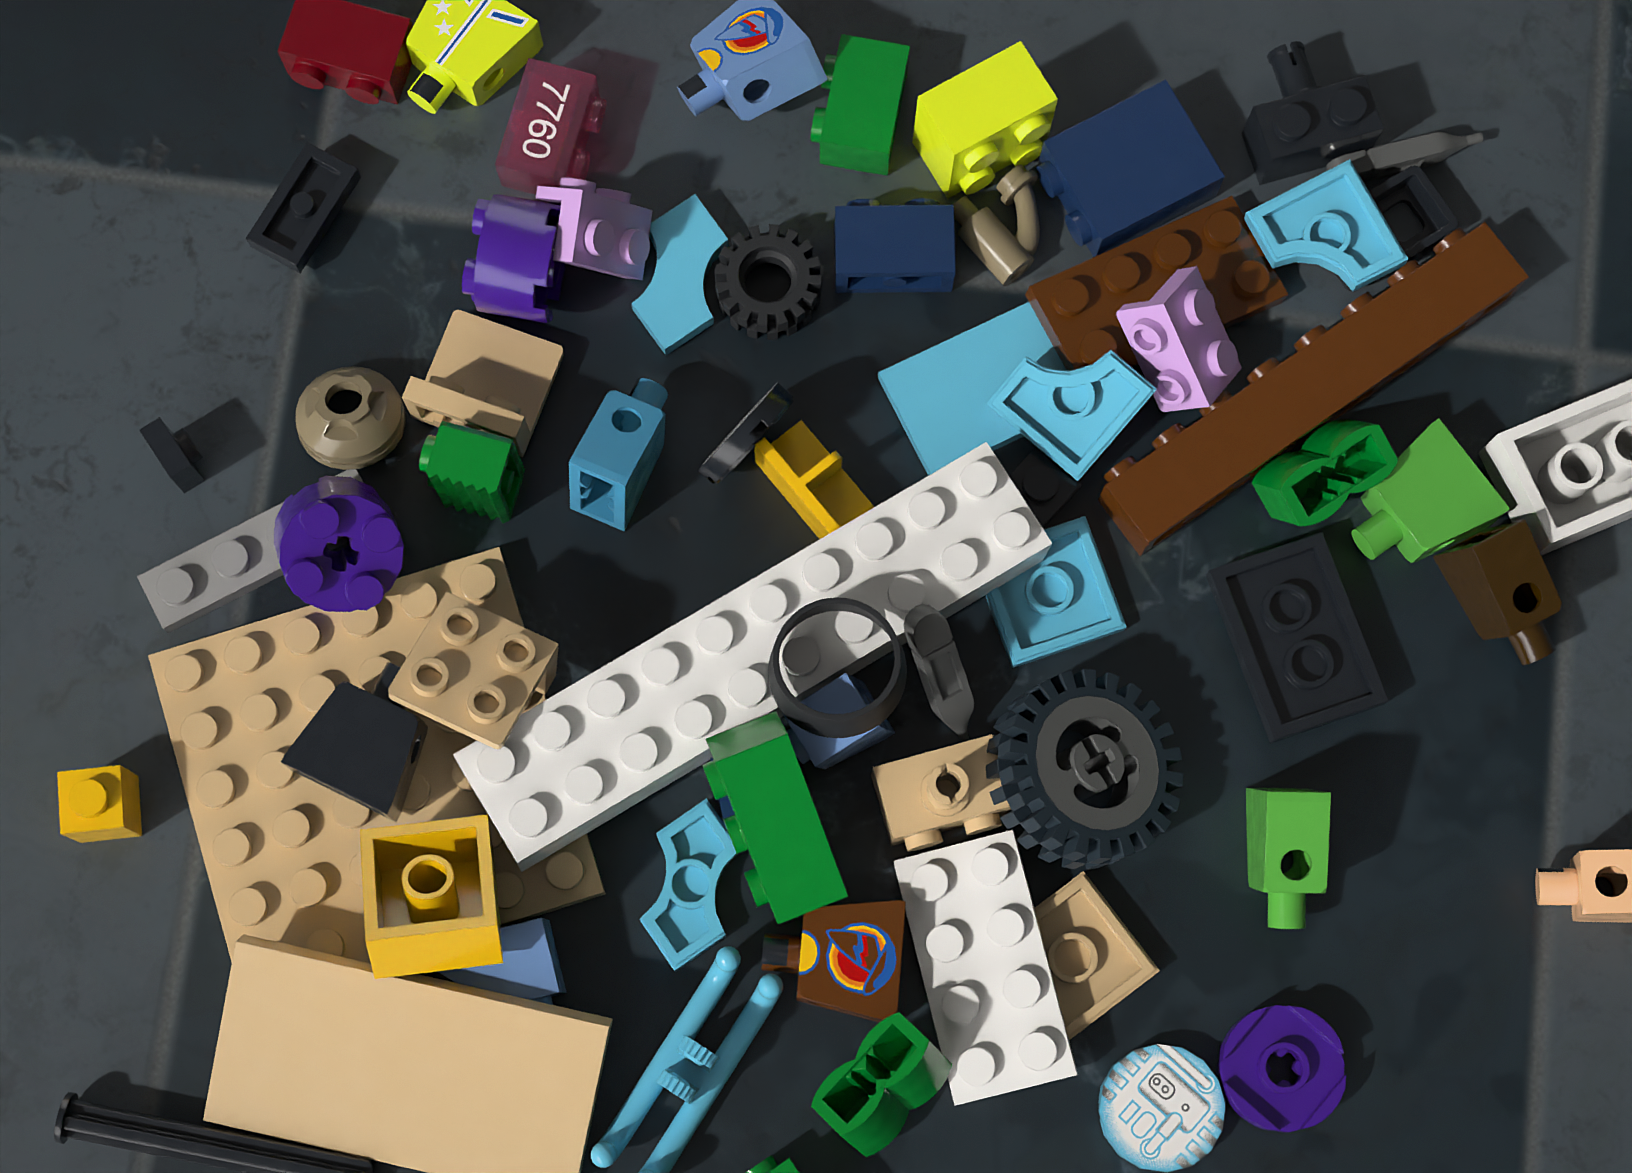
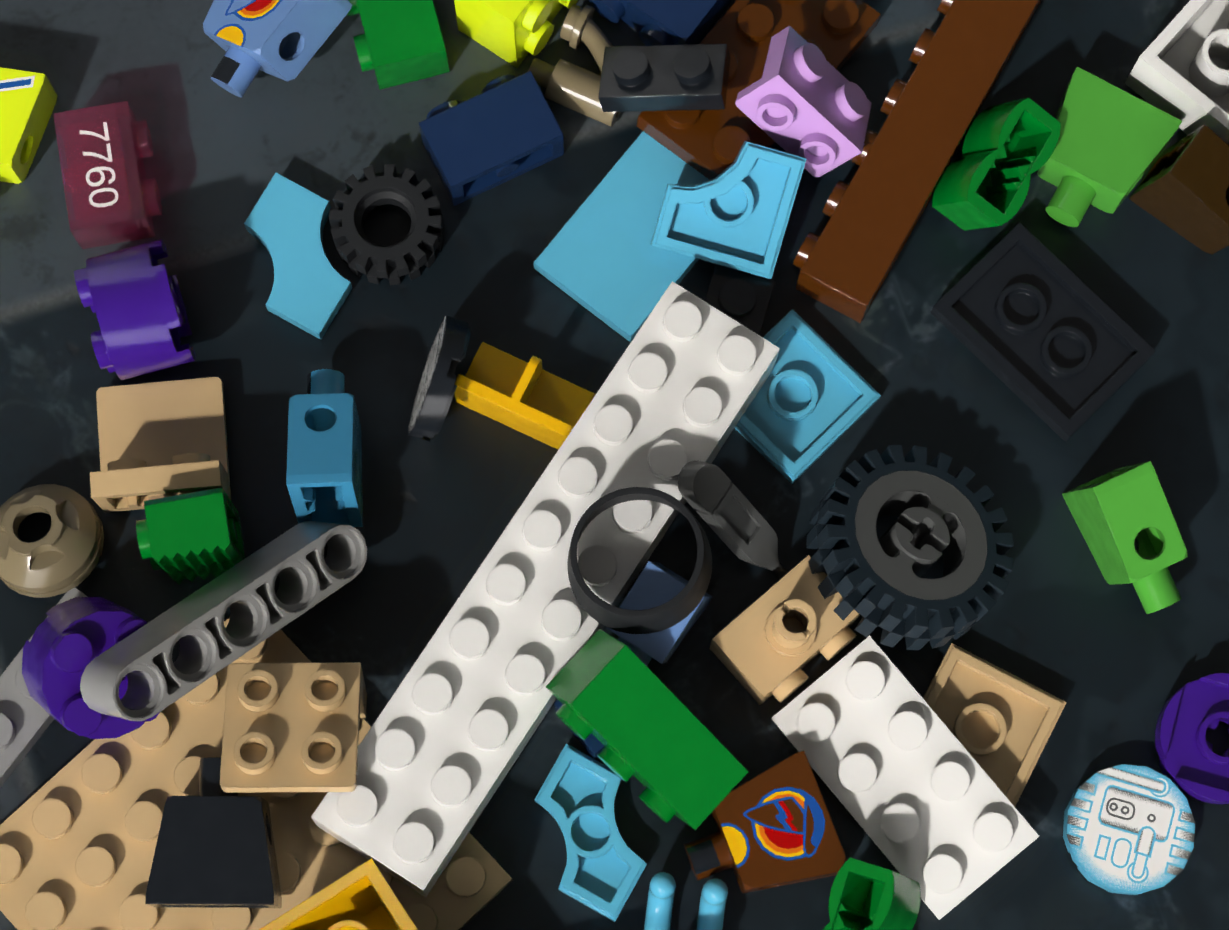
camera: 25 degrees left, 0 degrees up
lavender bracket [536,178,653,280] -> none
none -> light grey beam [80,521,367,721]
none -> black plate [598,44,731,112]

